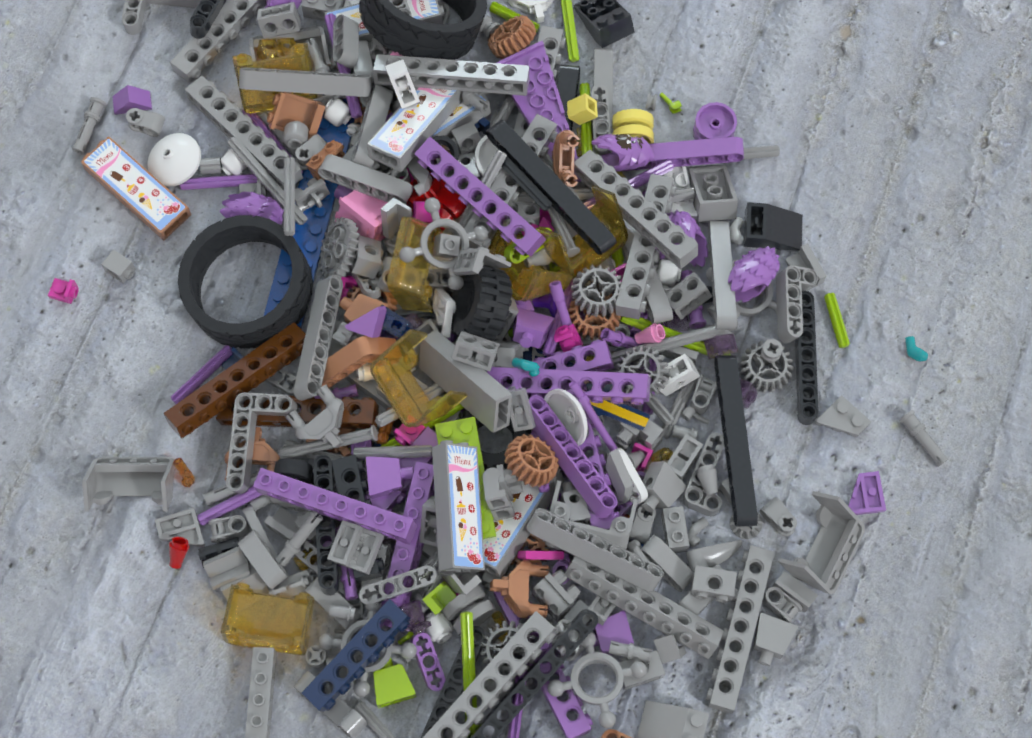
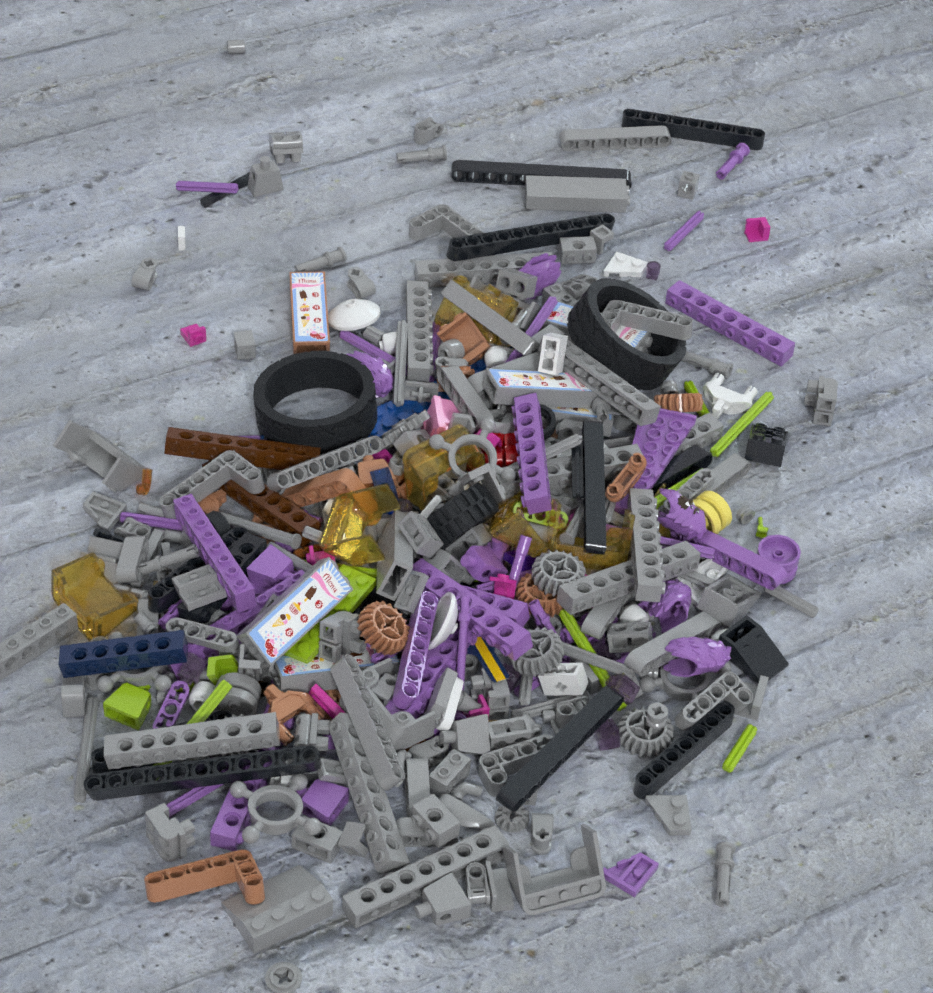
camera: 40 degrees right, 25 degrees down
medium lavender slope [112,85,152,115] -> none
red cone [169,537,190,569] -> none
light grey axle [284,157,295,236] -> none
light grey connector [285,385,344,448] -> none
light grey beam [333,14,359,69] -> none
medium lavender slope [345,306,387,338] -> none
light grey brick [433,233,460,259] -> none
teal arm [512,357,540,377] -> none
light yellow brick [567,93,598,125] -> none
light grey pin [609,640,653,663] -> none
bright pink cone [635,323,665,345] -> none
light grey cone [697,464,718,496] -> none
teal arm [905,336,928,362] -> none

